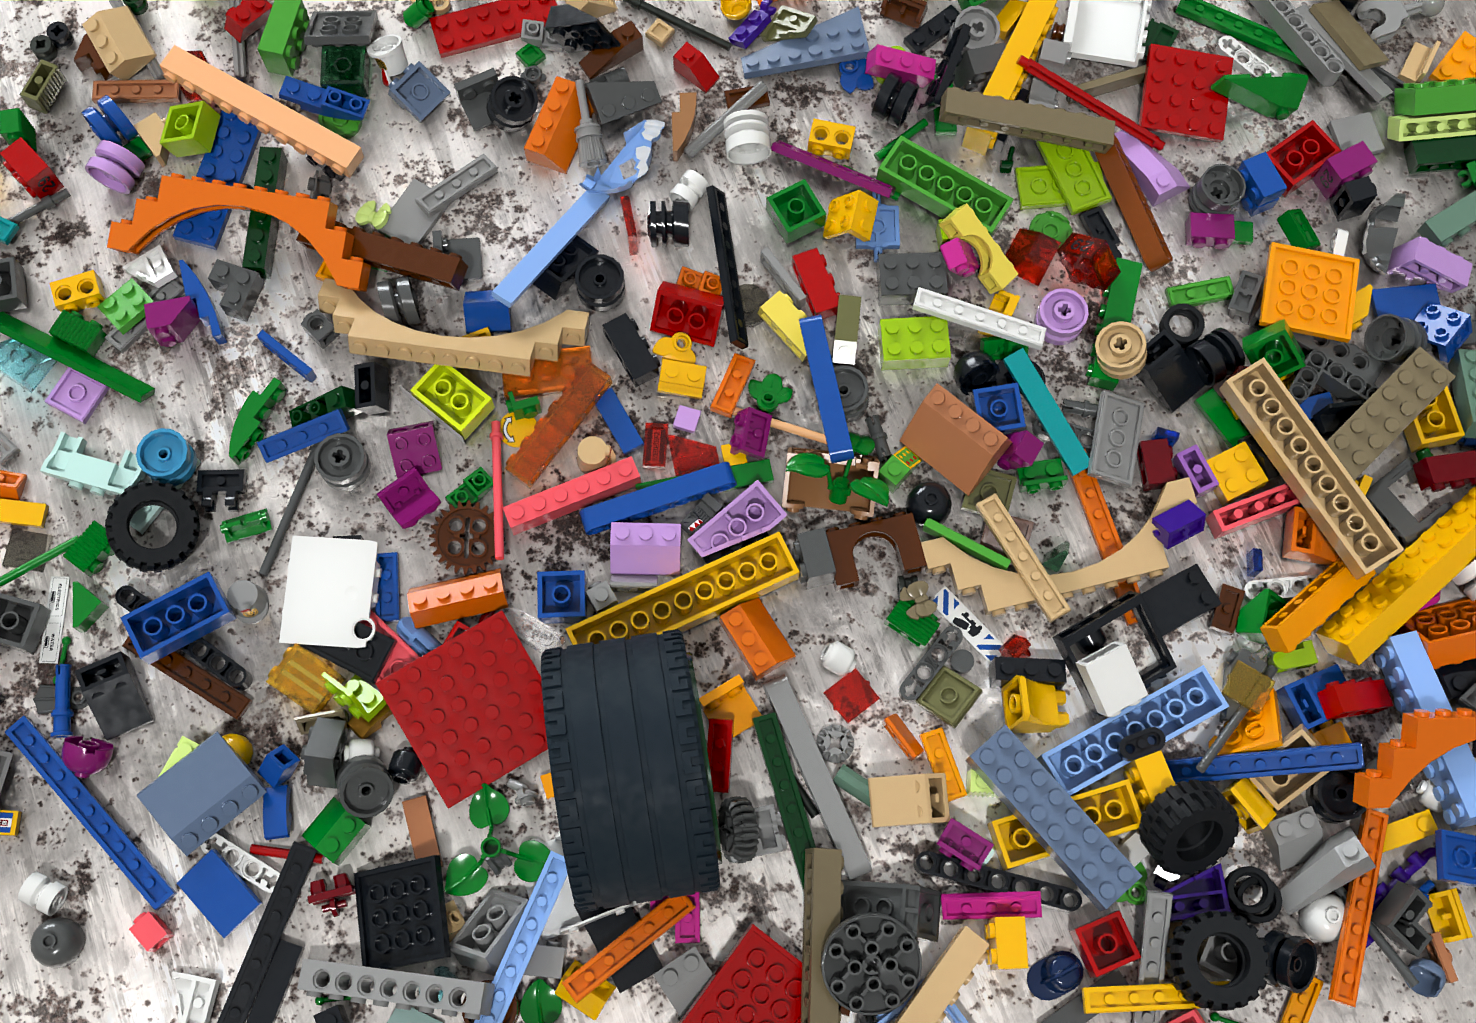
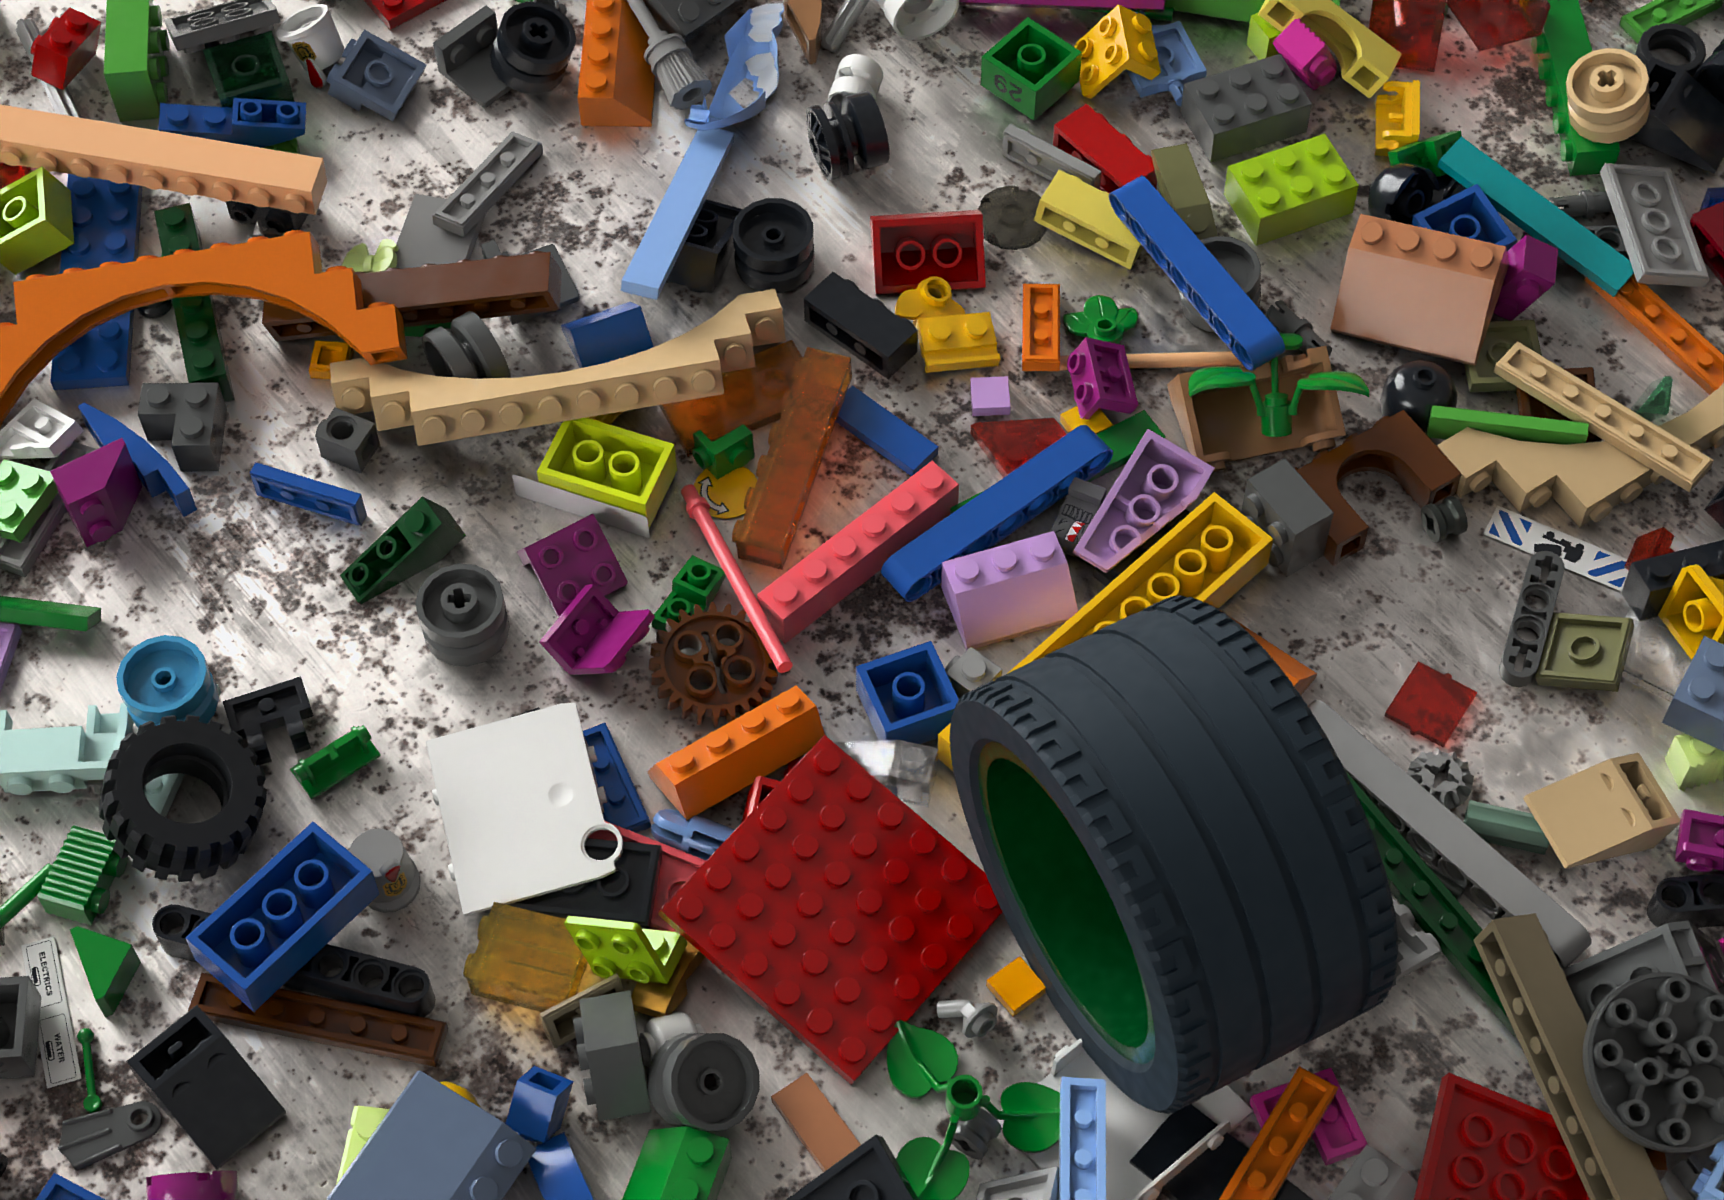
camera: 15 degrees left, 15 degrees down
blue pin [50,664,74,738] -> none
green slope [229,377,287,466] -> none
blue plate [256,408,350,463] -> none
dark grey bar [259,442,320,577] -> none
black brick [354,361,390,415] -> none
black head [388,747,422,785] -> none
tan hat [577,436,616,474] -> none
light grey slope [610,574,658,593] -> none
clear red tile [620,195,638,256] -> none
clear red tile [642,423,668,469] -> none
orange slope [676,266,722,295] -> none
black tile [706,185,749,349] -> none
white head [820,641,857,676] -> none
bright green slope [878,446,922,493] -> none
orange slope [883,714,924,761] -> none
green brick [884,600,940,650] -> none
dark tan piece [900,581,937,620] -> none
white tile [912,287,1047,350] -> none
light orange tile [919,727,967,802] -> none
dark grey tile [950,649,974,674] -> none
green bracket [1015,458,1068,494] -> none
lavender wheel [1034,288,1089,345] -> none

